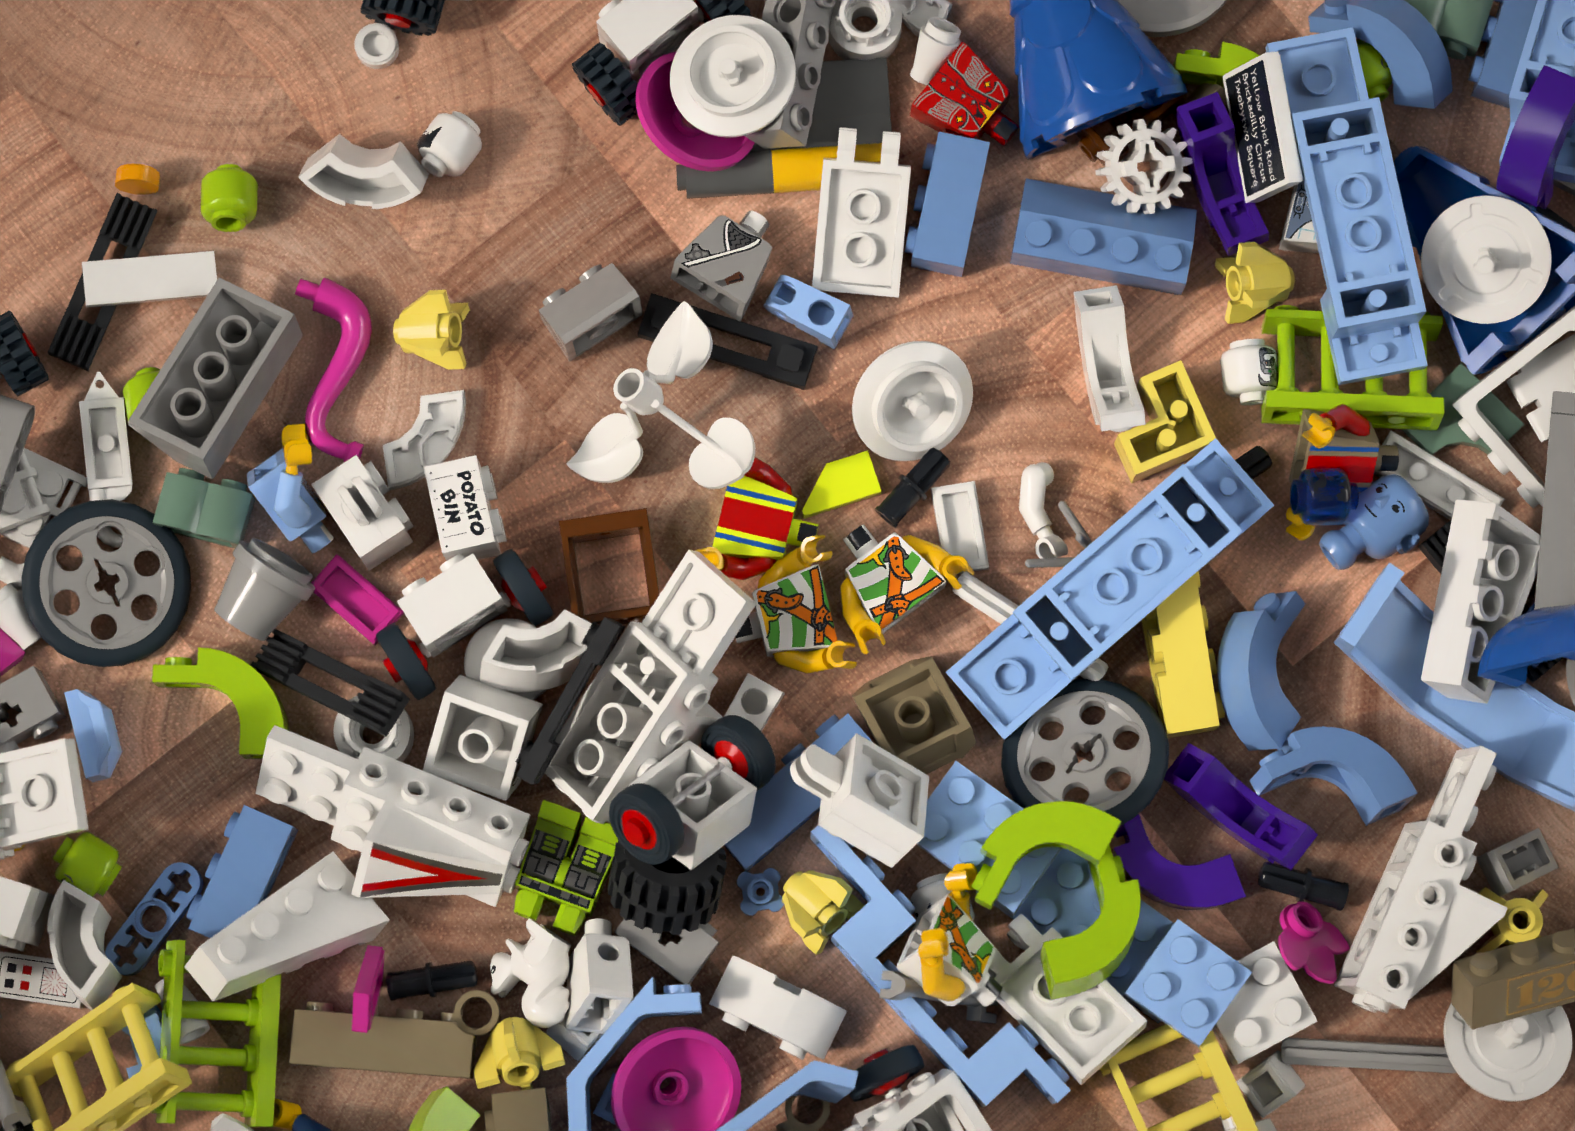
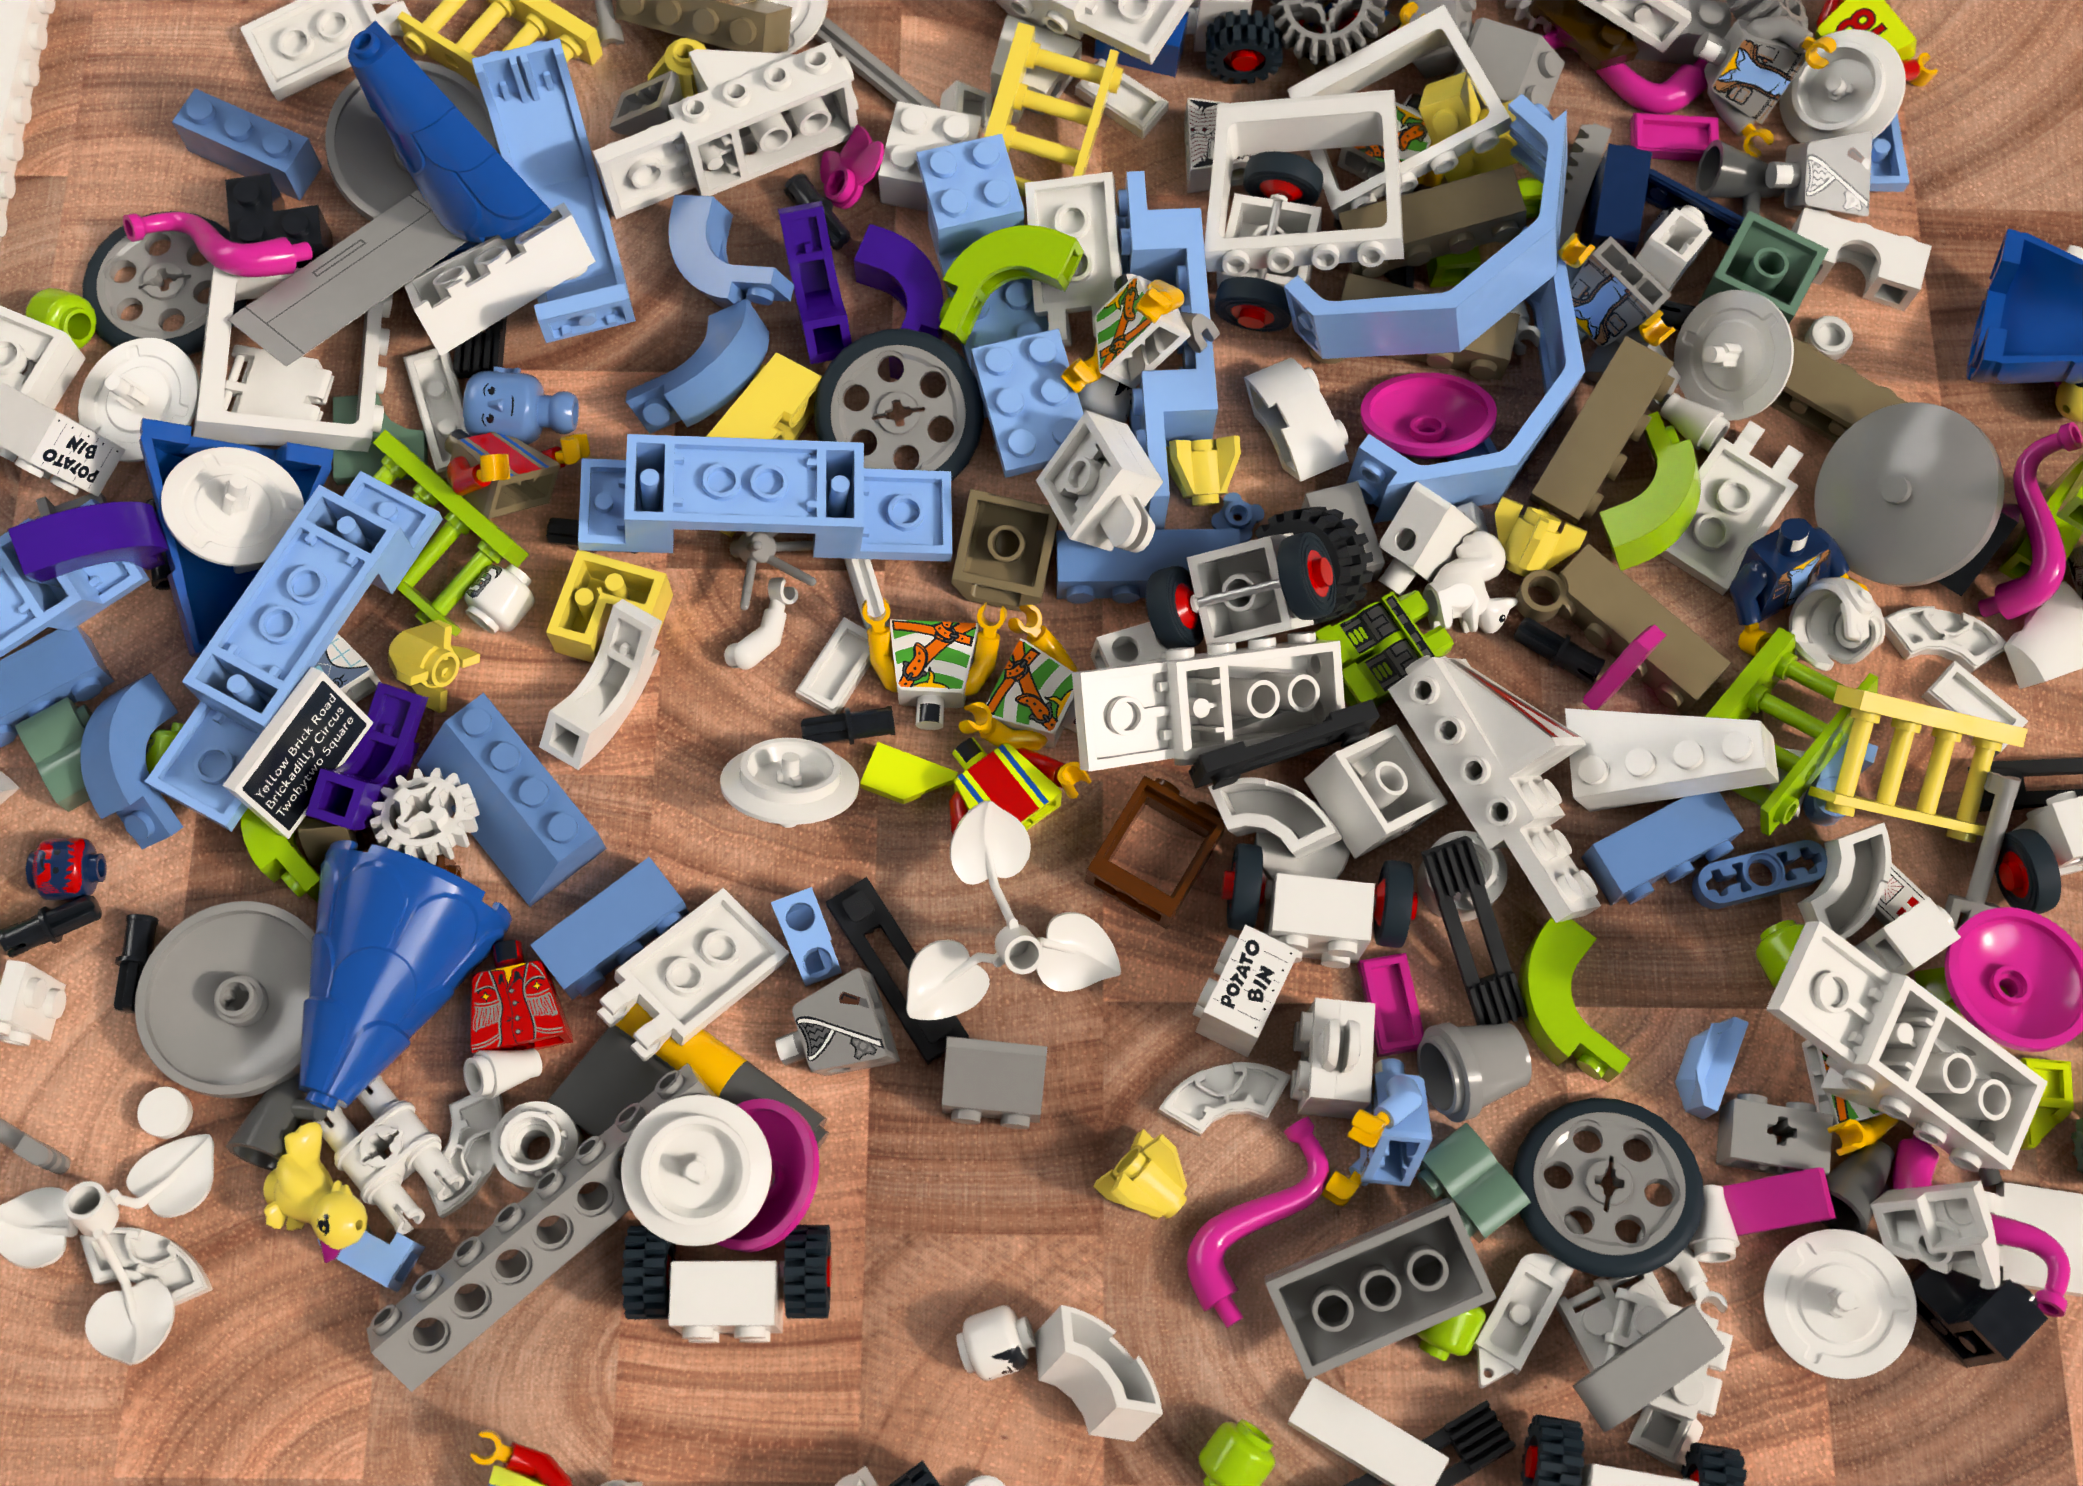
camera: 145 degrees left, 10 degrees down
lime arch [971,801,1121,910] -> none
clear blue head [1290,468,1359,525] -> none

